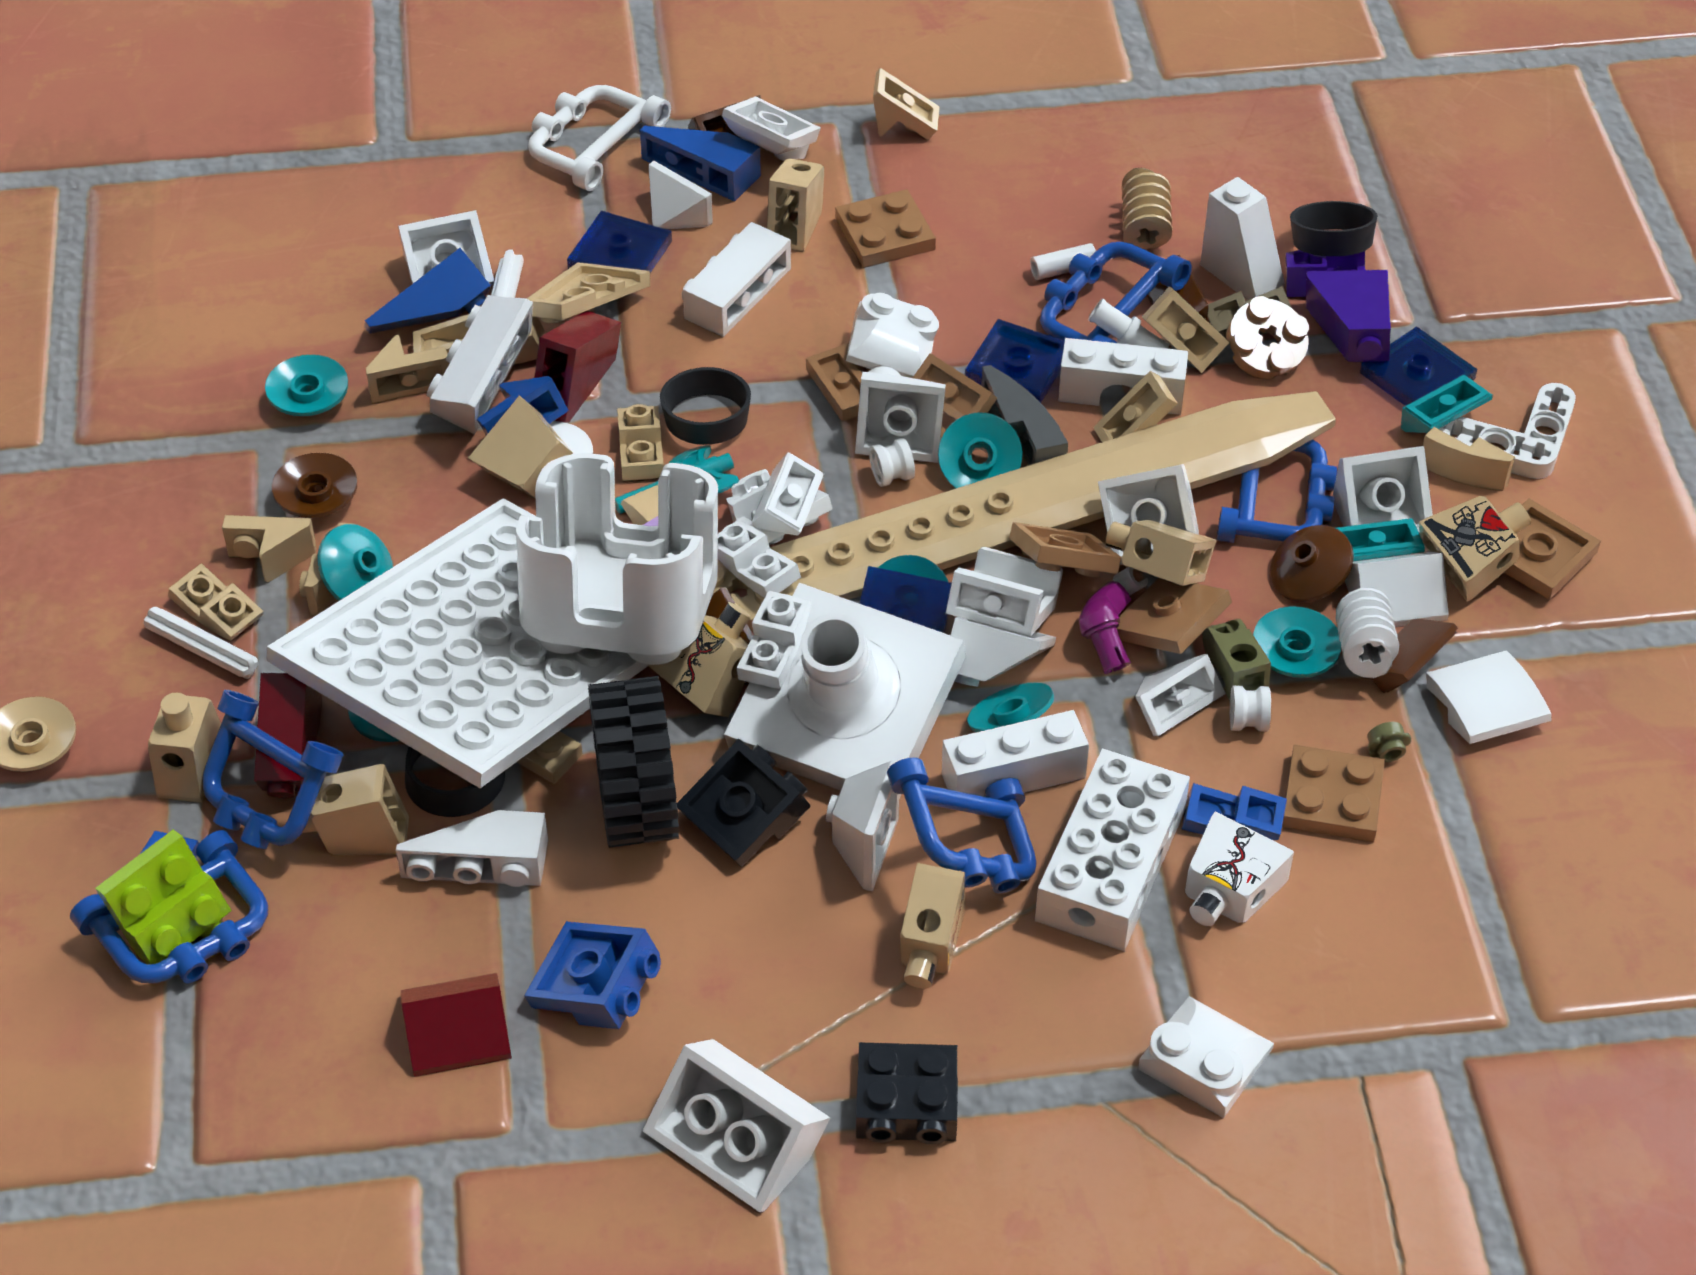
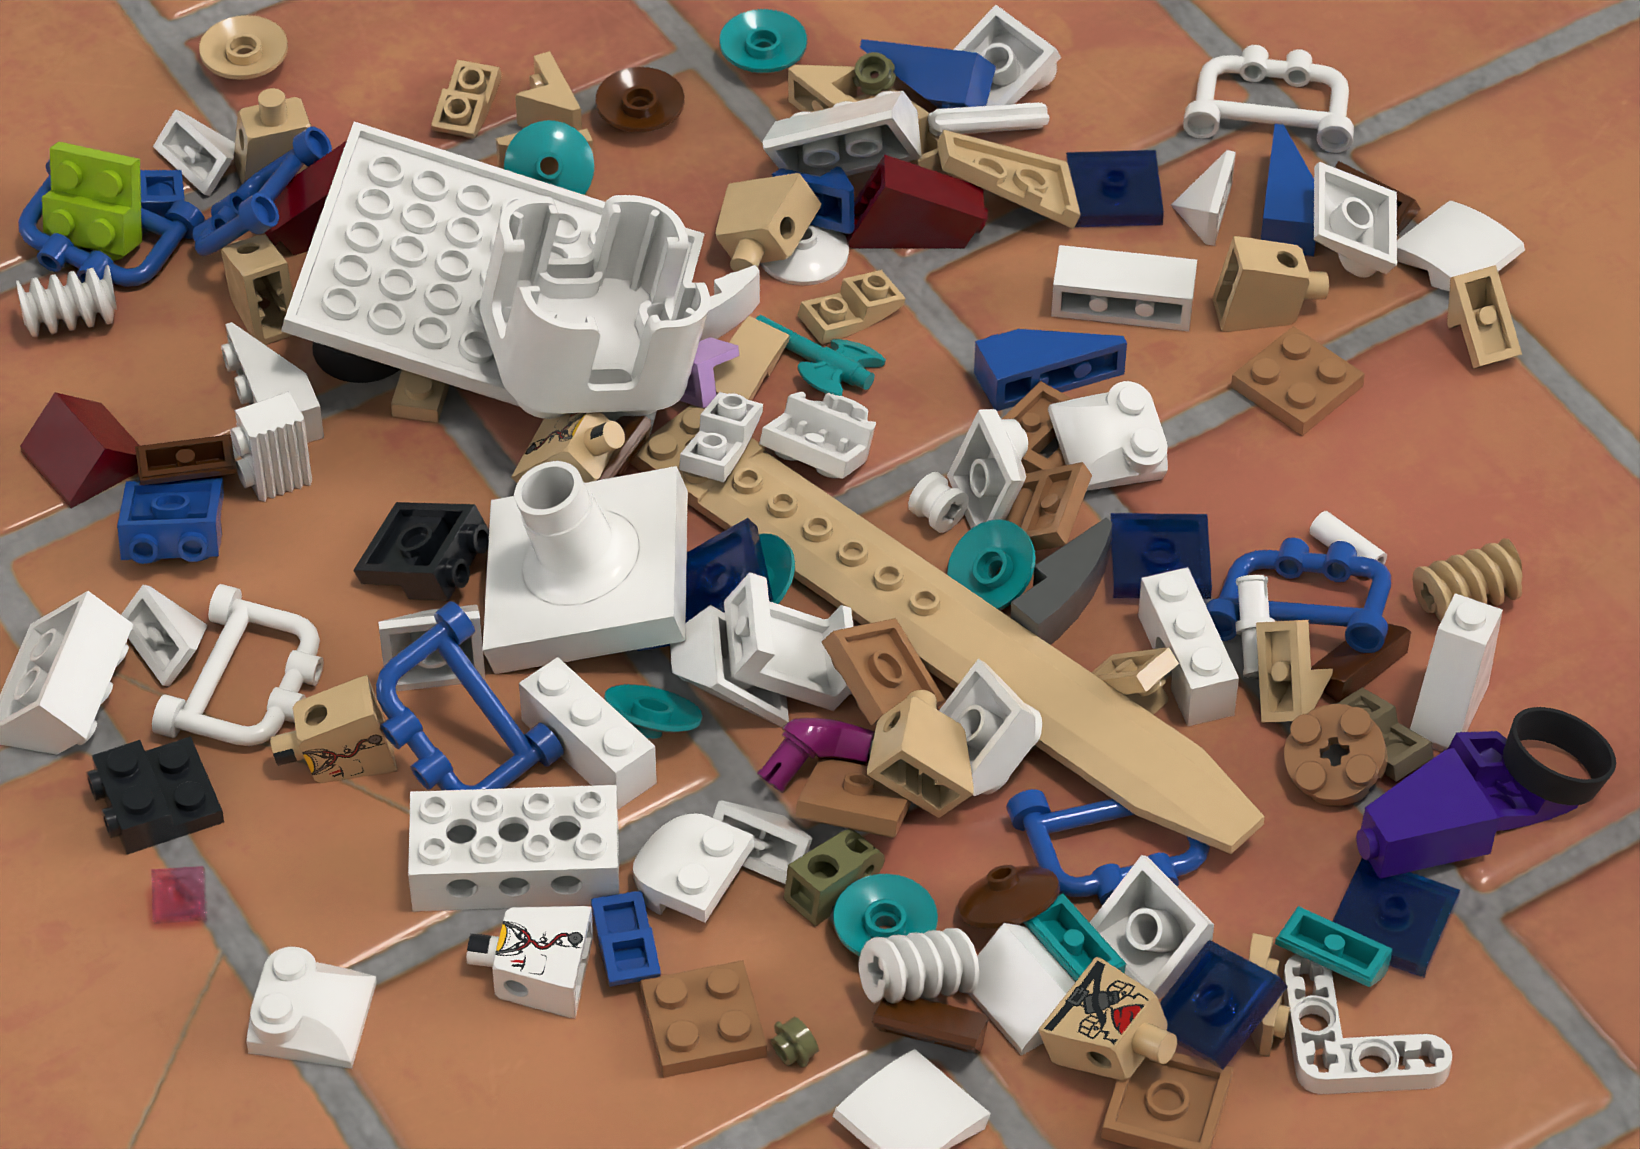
camera: 65 degrees right, 0 degrees up
white axle [144,607,258,679] -> none
black tyre [588,676,679,848] -> none
black tyre [660,367,751,445] -> none
white slope [737,591,811,690] -> none
white slope [751,452,824,536] -> none
white wheel [1230,686,1271,732] -> none
none -> white piece [16,265,117,337]
none -> white slope [121,585,207,687]
none -> reddish brown slope [135,434,237,485]
none -> clear pink tile [151,866,207,924]
none -> white bar [152,584,324,746]
none -> white slope [153,110,235,196]
none -> white brick [230,391,312,502]
none -> white slope [633,813,754,923]
none -> olive plate [853,52,896,95]
none -> blue slope [974,329,1127,411]
none -> clear blue plate [1160,940,1288,1070]
none -> white slope [1397,200,1525,291]

